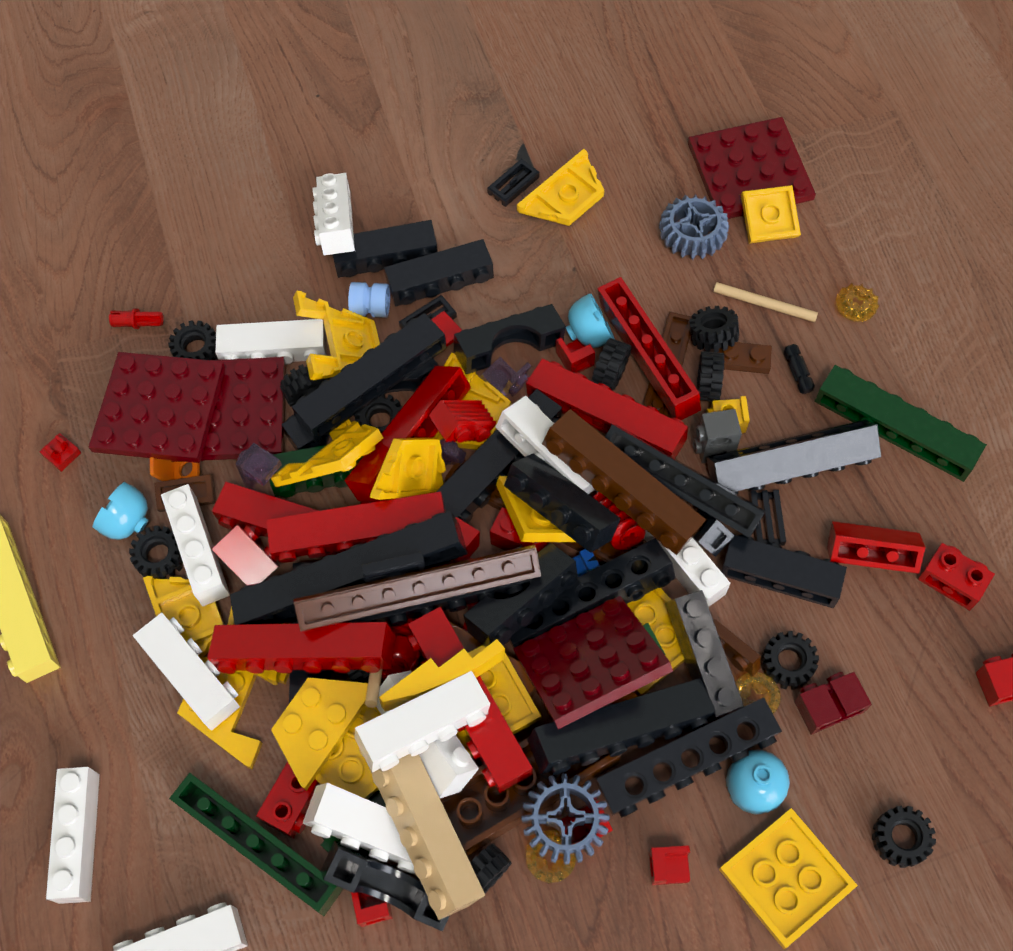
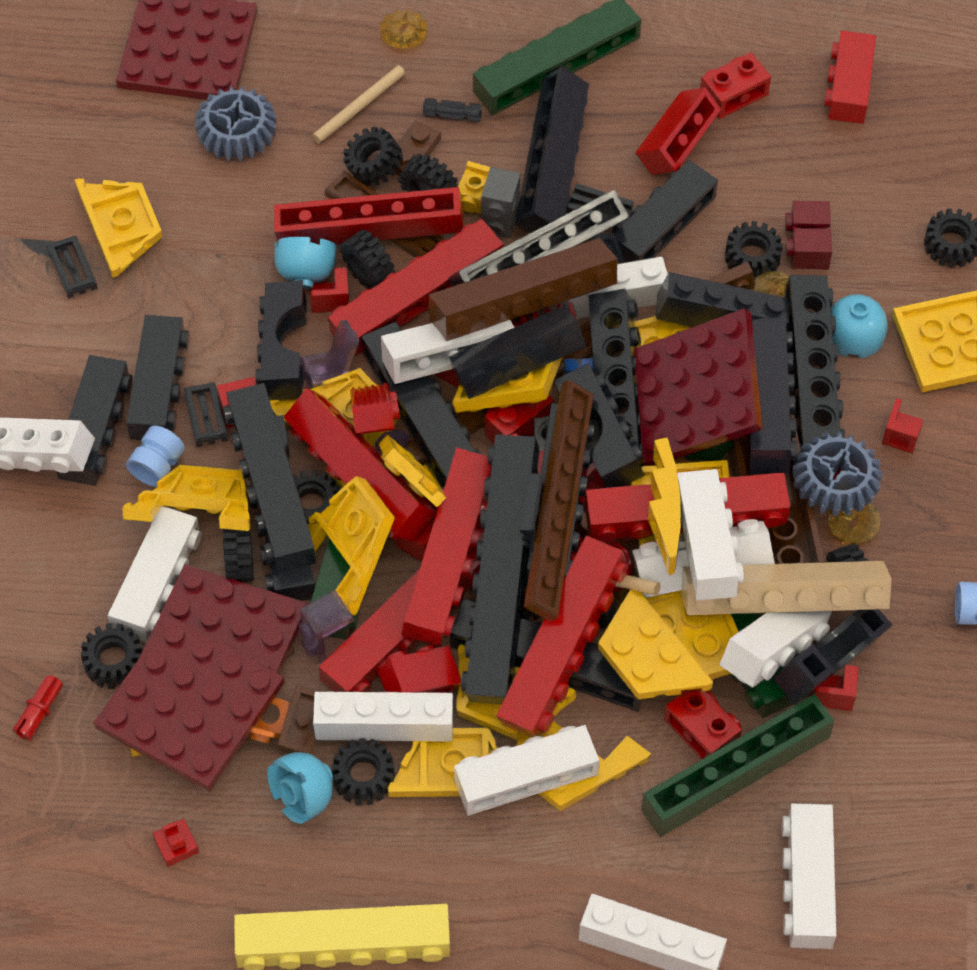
camera: 70 degrees left, 5 degrees down
yellow tile [740,185,801,244] -> none

